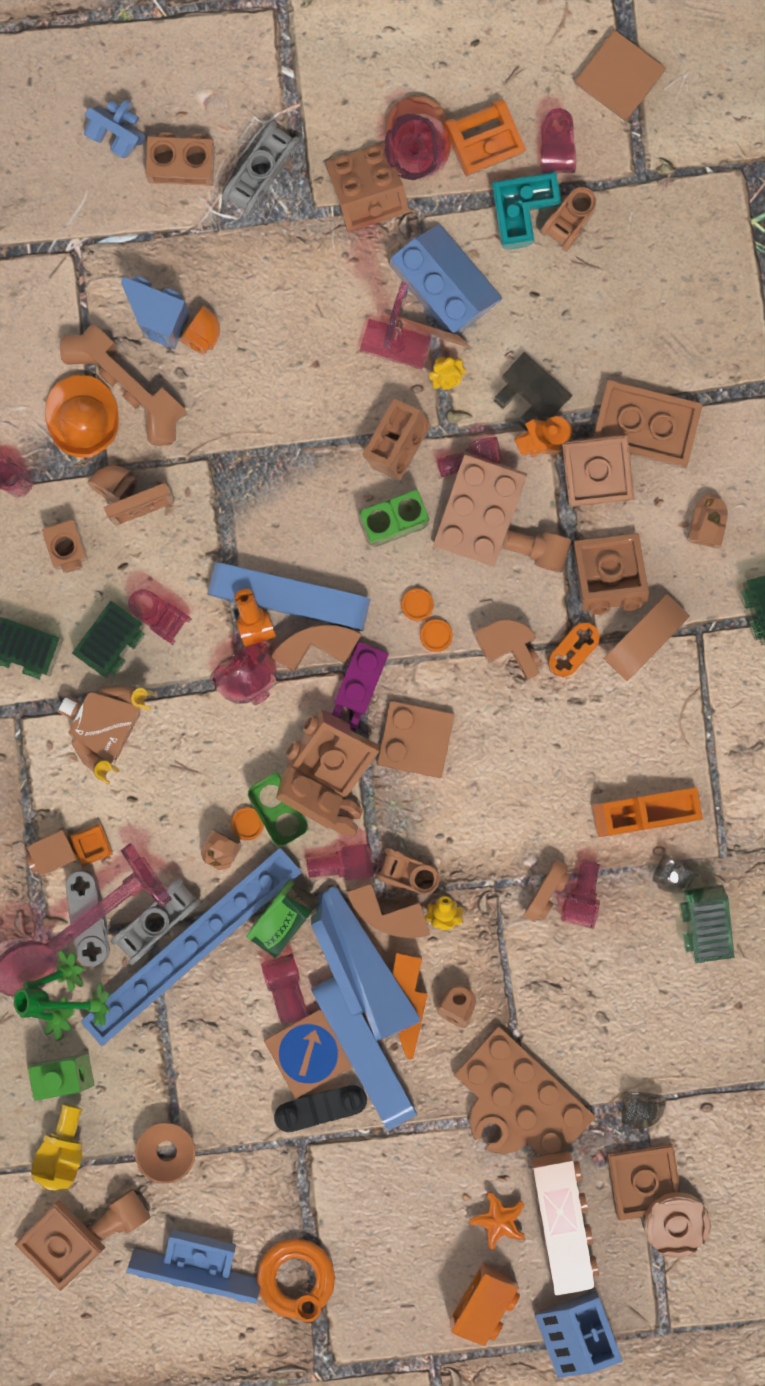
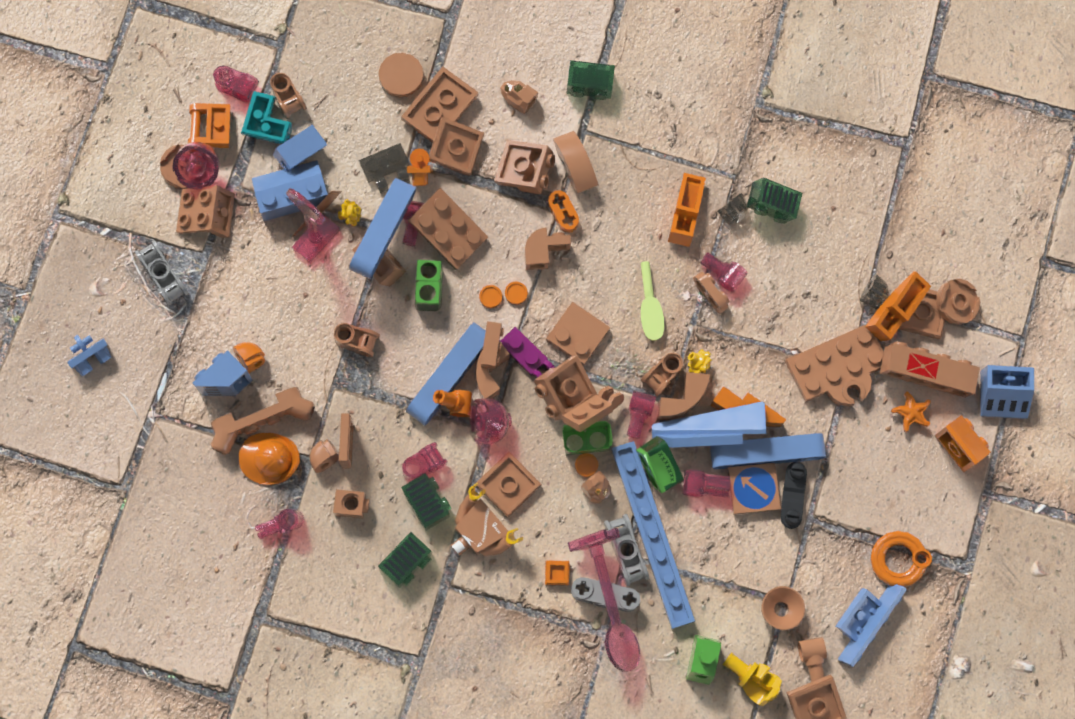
camera: 75 degrees left, 10 degrees down
plant [14,950,110,1040] -> none
nougat brick [25,830,79,877] -> none
nougat brick [146,132,215,186] -> none
nougat piece [437,985,476,1028] -> none
nougat pin [503,530,571,573] -> none
nougat tile [575,30,666,122] -> none
none -> medium blue hinge [273,124,327,172]
none -> nougat piece [334,323,380,357]
none -> medium blue beam [349,178,417,279]
none -> nougat tile [379,53,424,98]
none -> nougat tile [476,452,542,518]
none -> nougat piece [481,321,504,369]
none -> yellowish green piece [640,261,664,341]
none -> orange slope [865,271,931,342]

